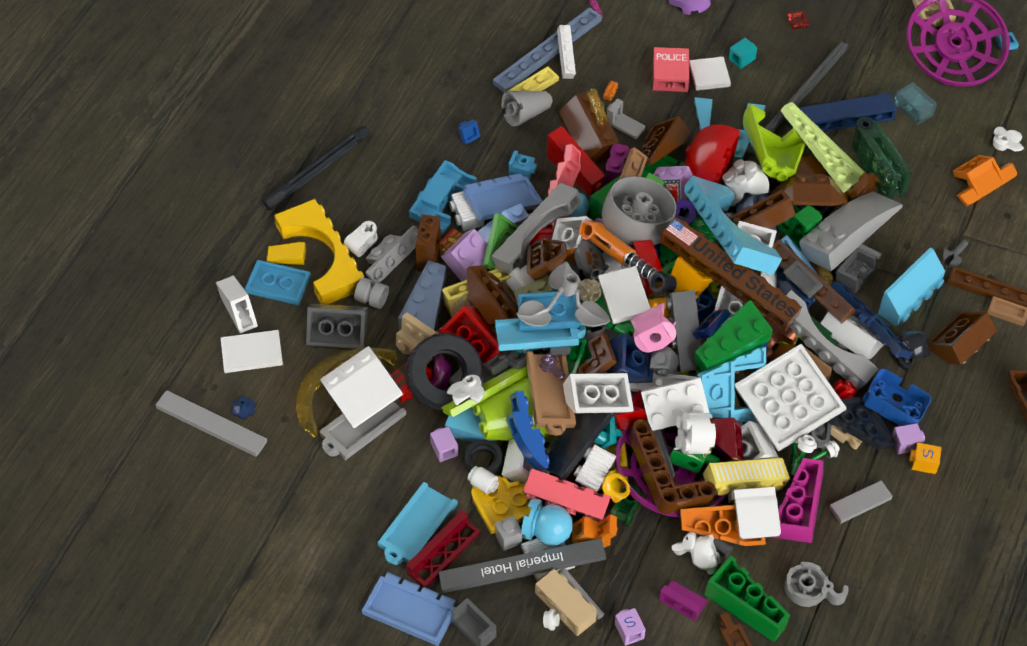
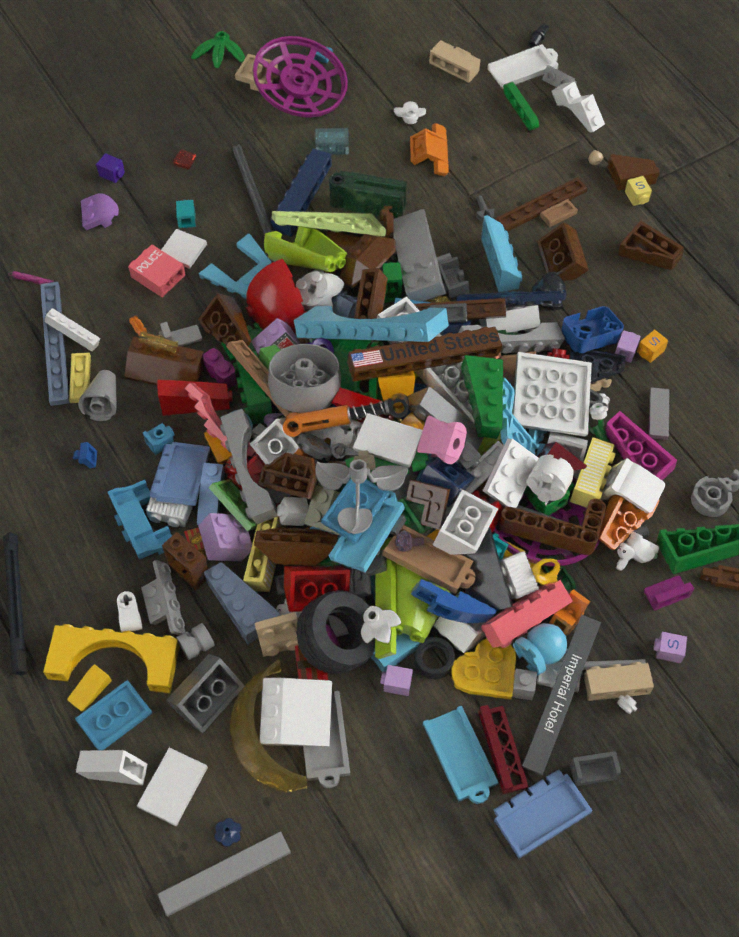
camera: 55 degrees left, 5 degrees up
white brick [468,466,499,494] -> none
clear blue tile [693,309,731,339] -> none

